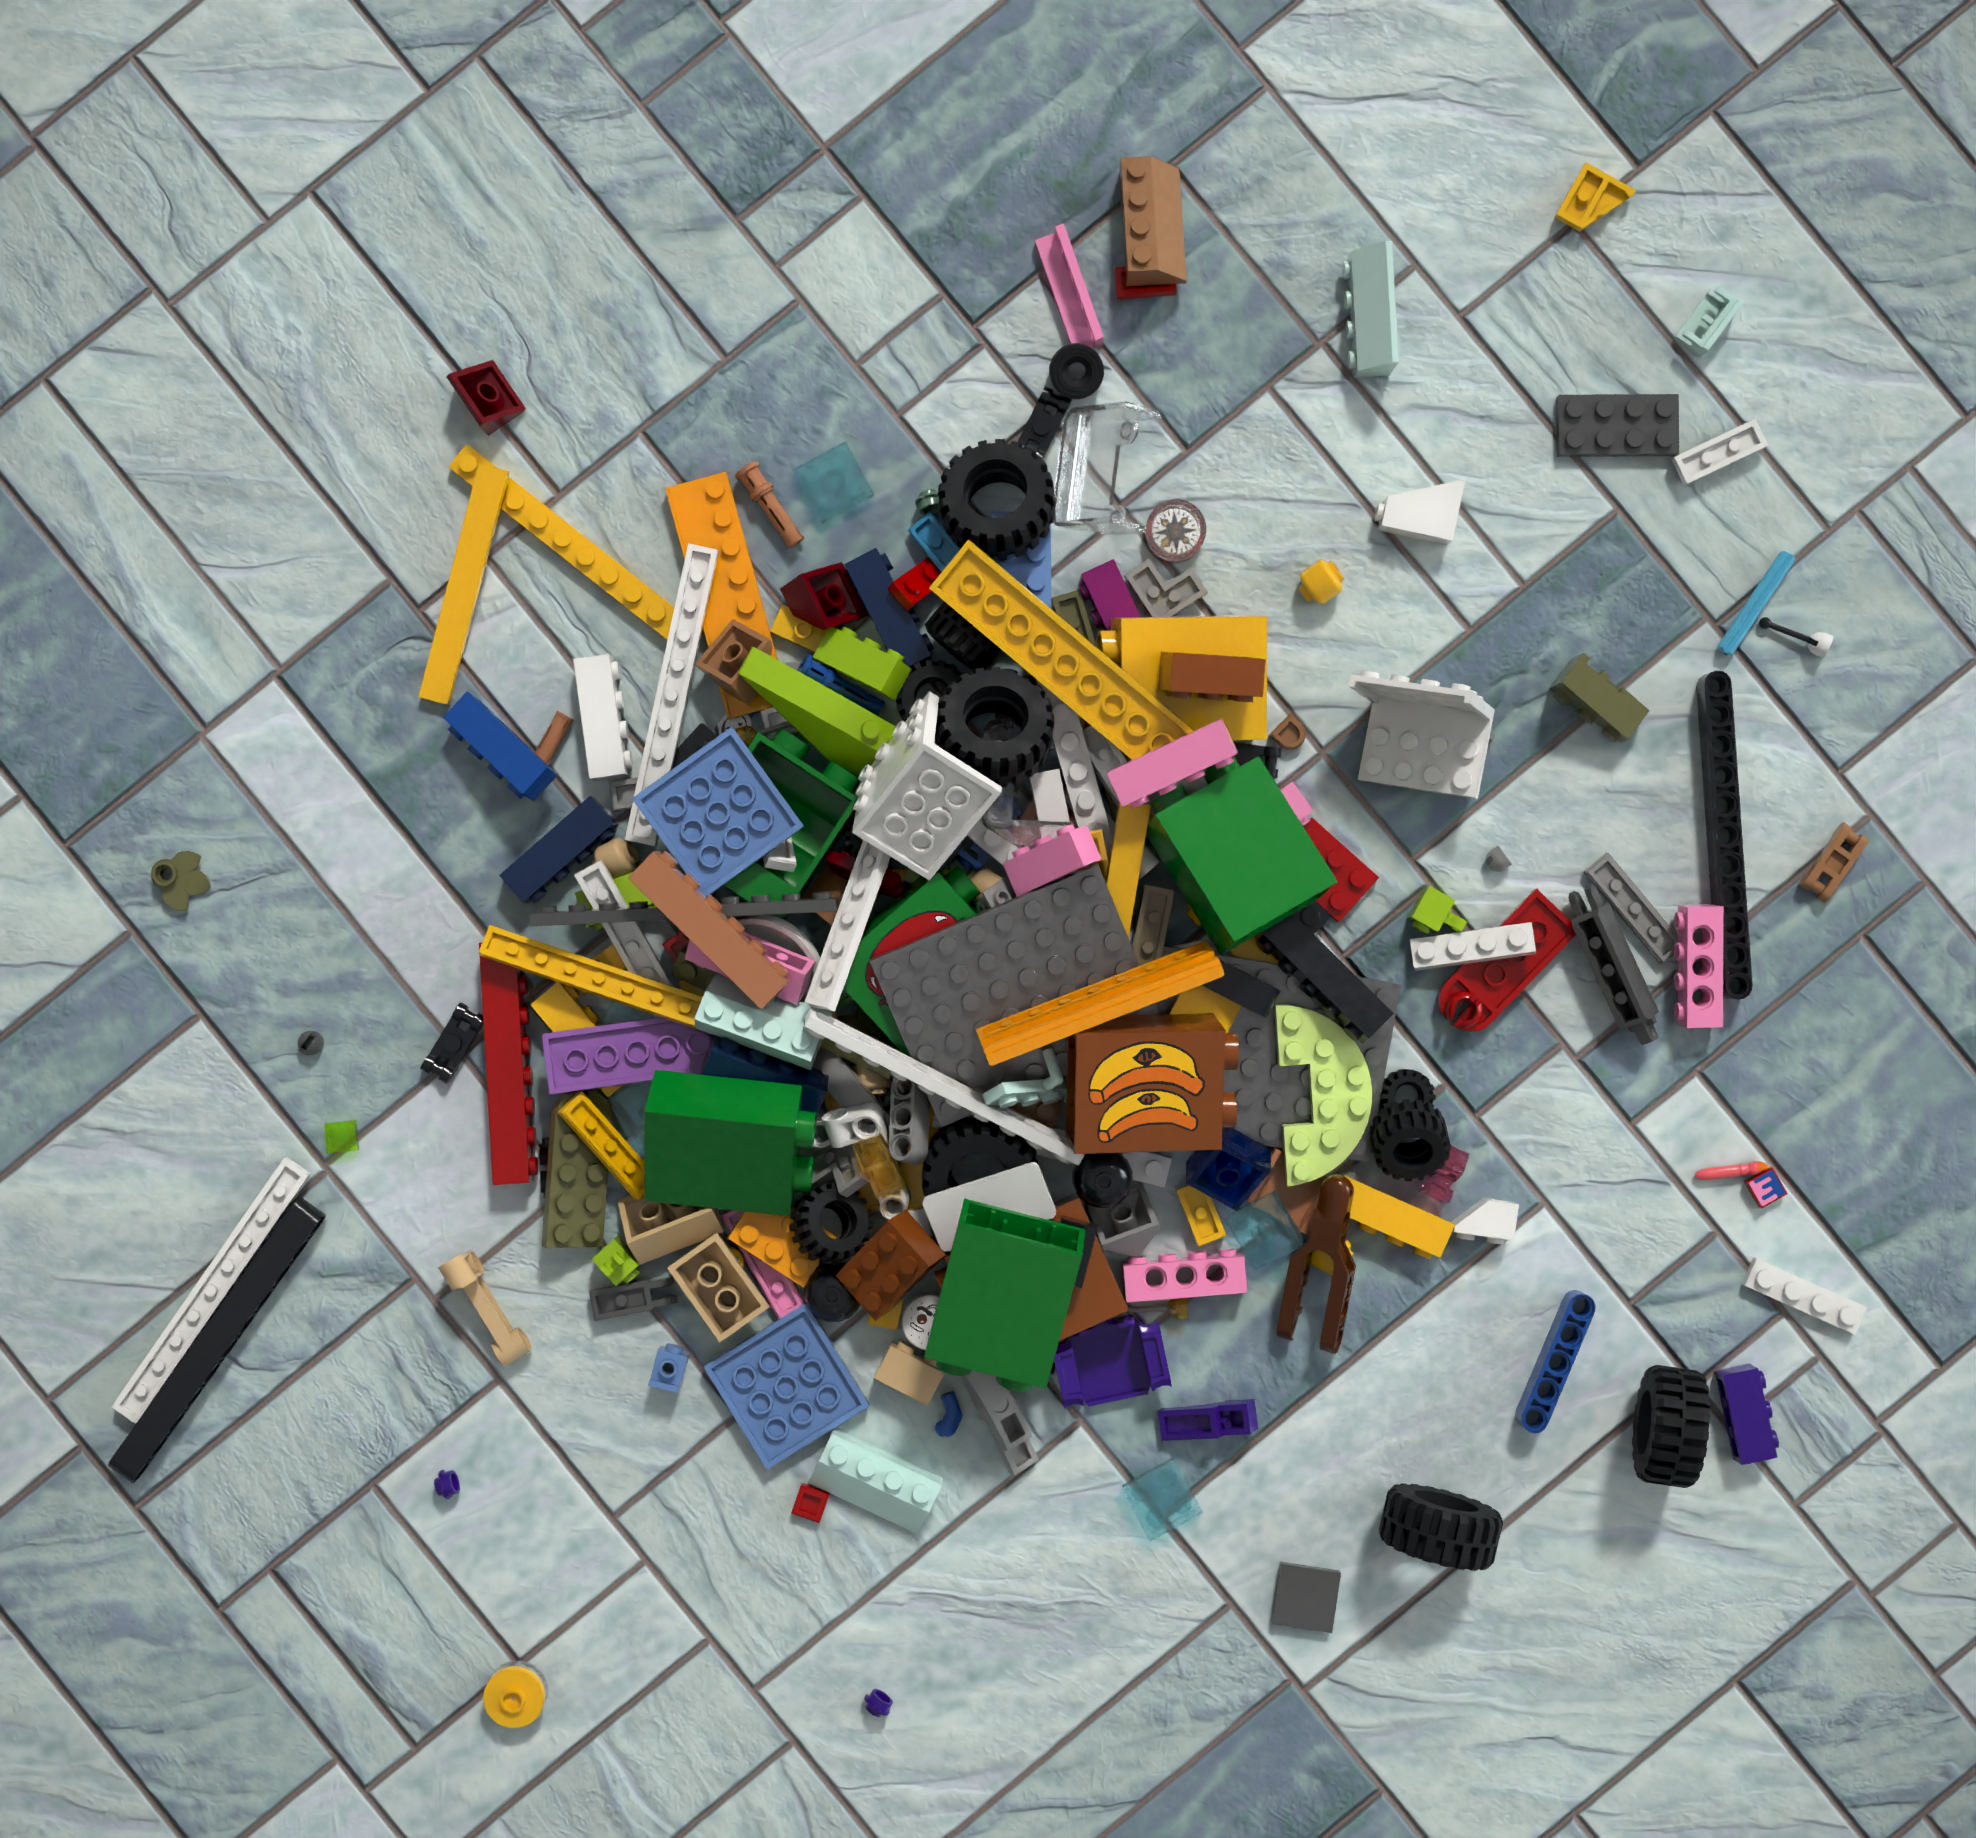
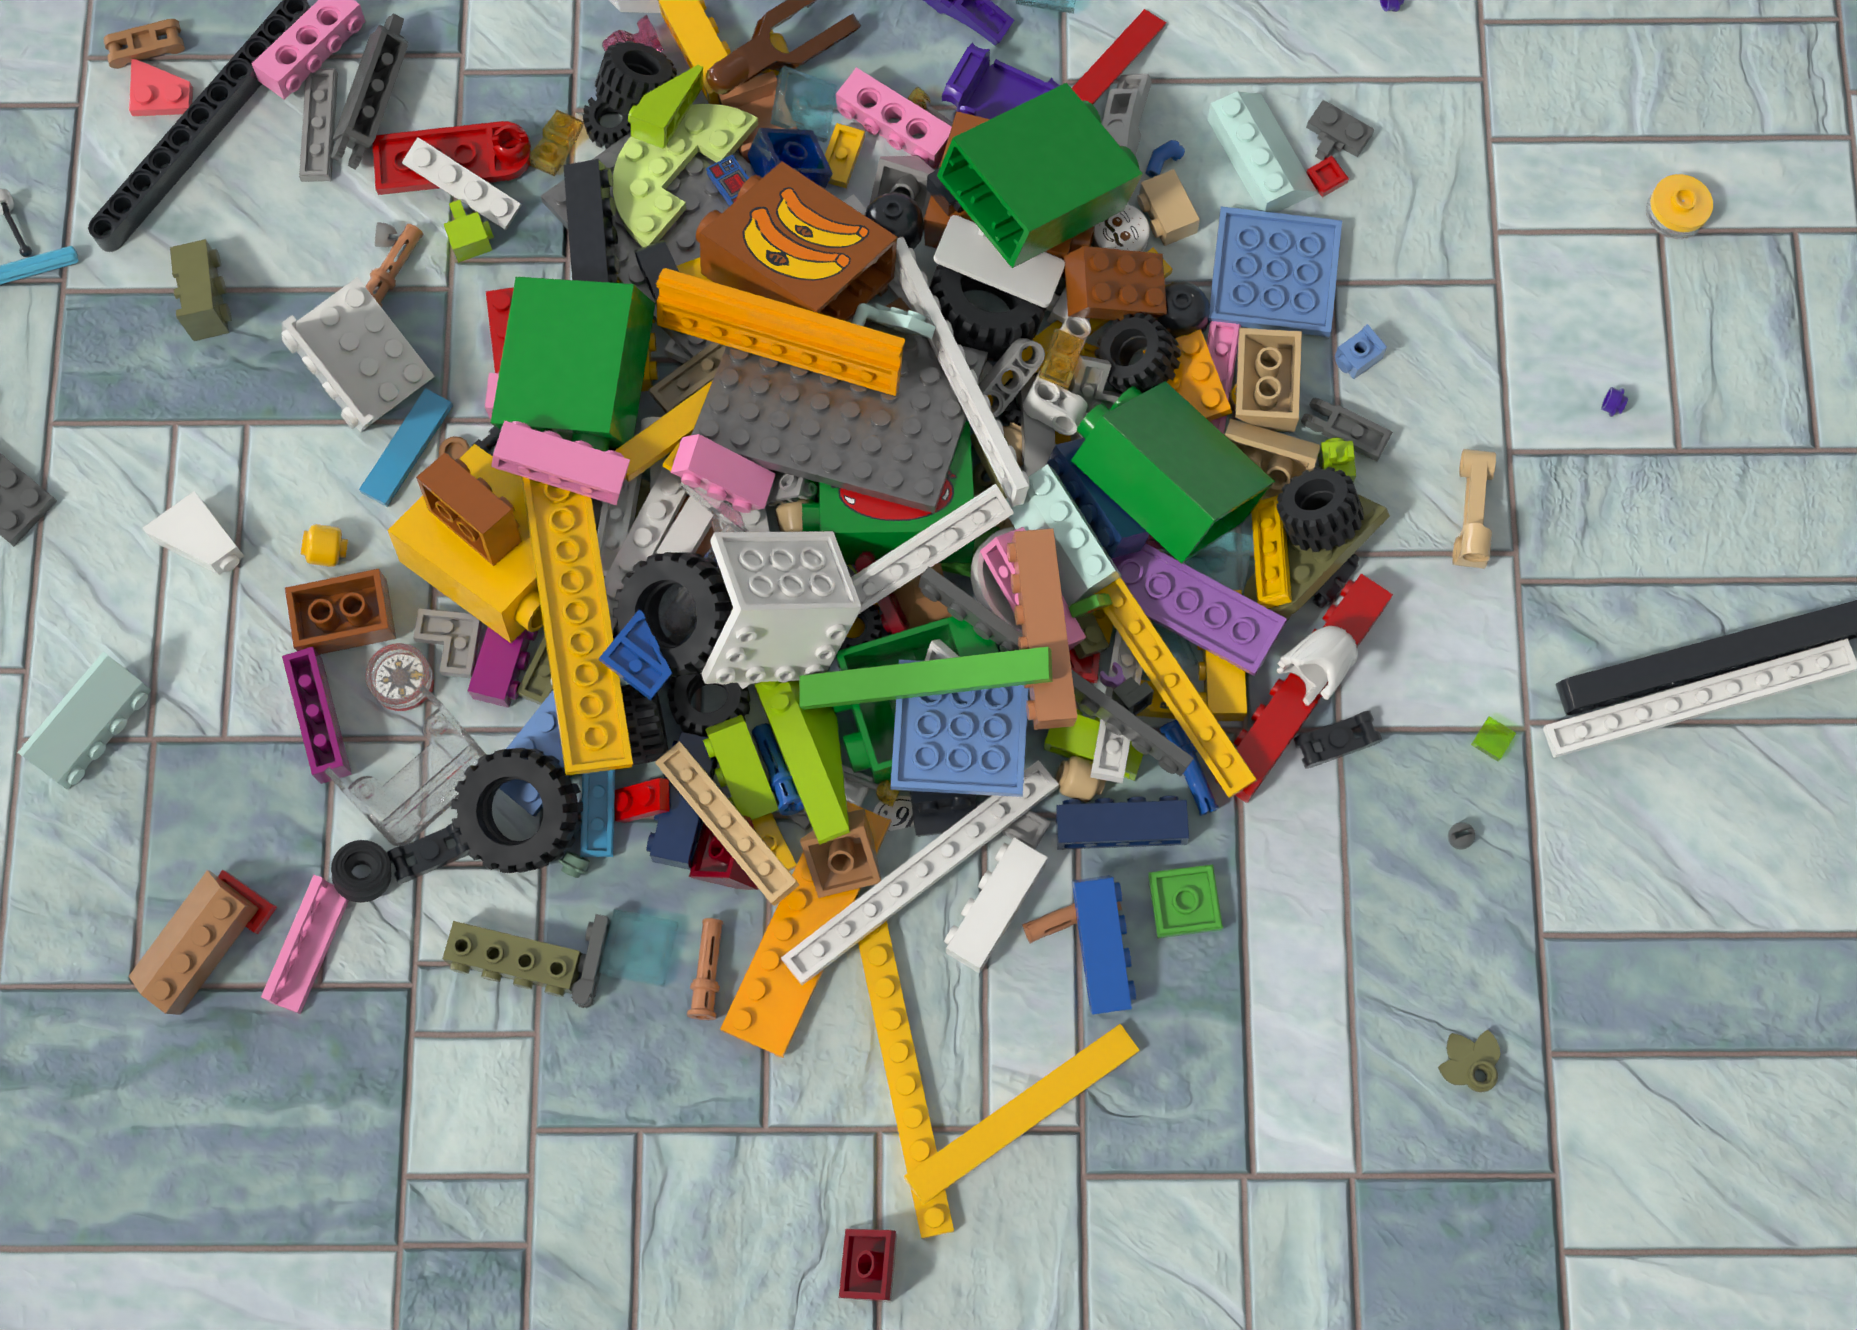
camera: 140 degrees left, 15 degrees down
none -> coral wing [129,59,193,116]
none -> magenta brick [282,647,352,784]
none -> dark orange brick [285,569,396,655]
none -> dark azure tile [359,388,453,507]
none -> nougat pin [365,224,424,308]
none -> olive brick [442,921,582,997]
none -> clear yellow slope [529,110,584,176]
none -> dark grey hinge [571,914,613,1009]
none -> blue wing [599,610,672,700]
none -> lime slope [628,65,703,149]
none -> tan plate [655,741,800,906]
none -> tile [706,155,749,206]
none -> bright green tile [799,647,1053,710]
none -> bright green tile [1068,593,1112,618]
none -> red piece [1072,9,1166,104]
none -> pearl dark grey piece [1100,662,1154,716]
none -> bright green plate [1148,864,1223,938]
none -> blue pin [1159,719,1219,816]
none -> black tyre [1276,467,1364,552]
none -> white hair [1277,626,1358,706]
none -> dark grey hinge [1306,100,1374,161]

